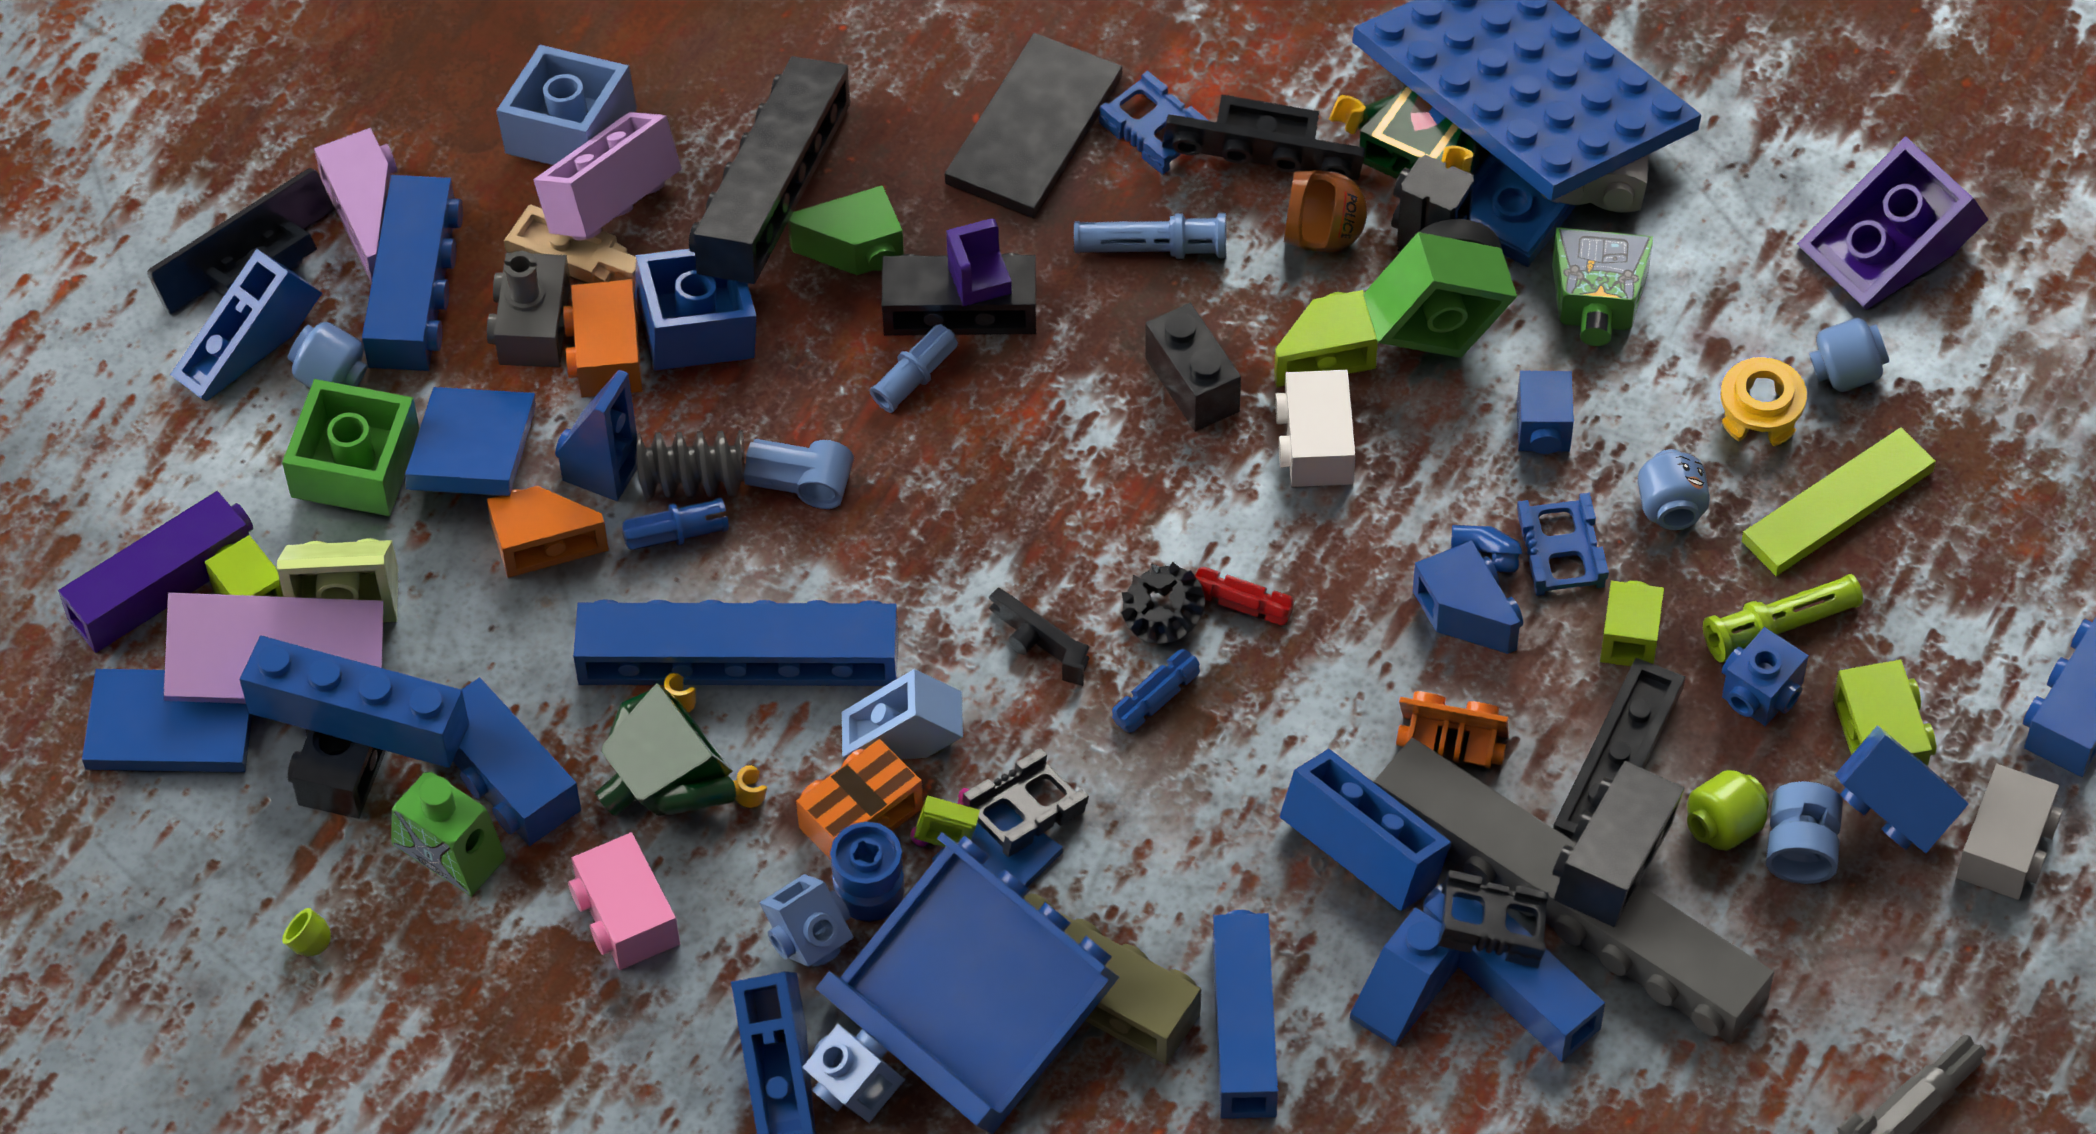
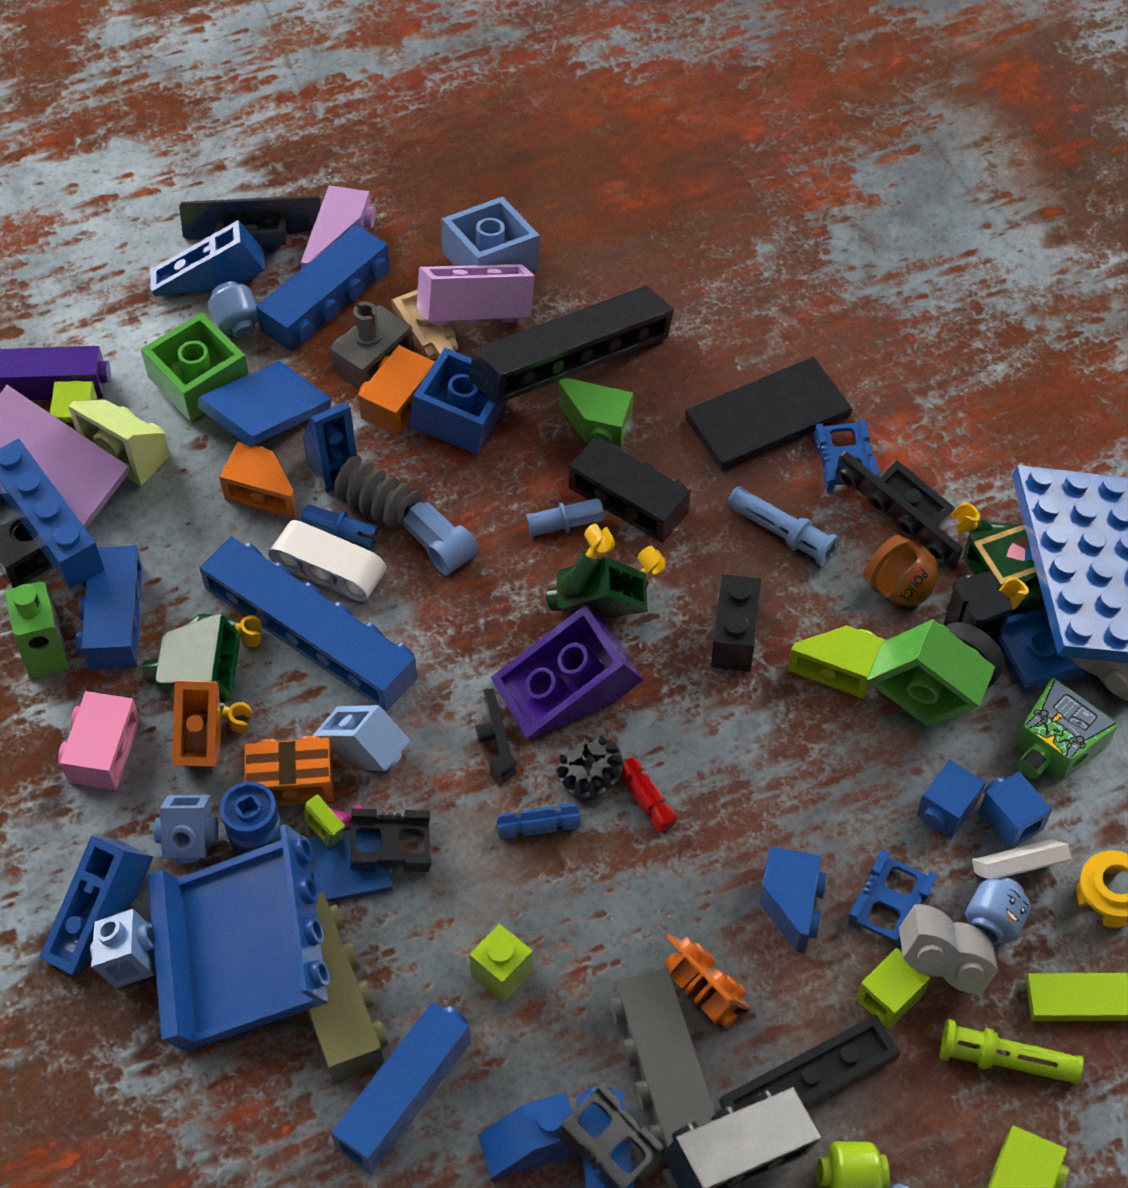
camera: 35 degrees right, 0 degrees up
dark purple panel [946,218,1012,306] -> none
white brick [1275,370,1355,487] -> none
blue brick [1279,749,1451,911] -> none
blue arm [1451,525,1522,572] -> none
blue brick [1722,627,1809,726] -> none
none -> orange slope [172,680,221,767]
none -> white beam [269,520,387,602]
none -> lime brick [469,923,533,1003]
none -> dark purple slope [491,604,644,740]
none -> dark green torso [546,524,666,618]
none -> light grey brick [899,904,998,994]
none -> white tile [972,839,1071,879]
none -> blue brick [979,771,1052,849]

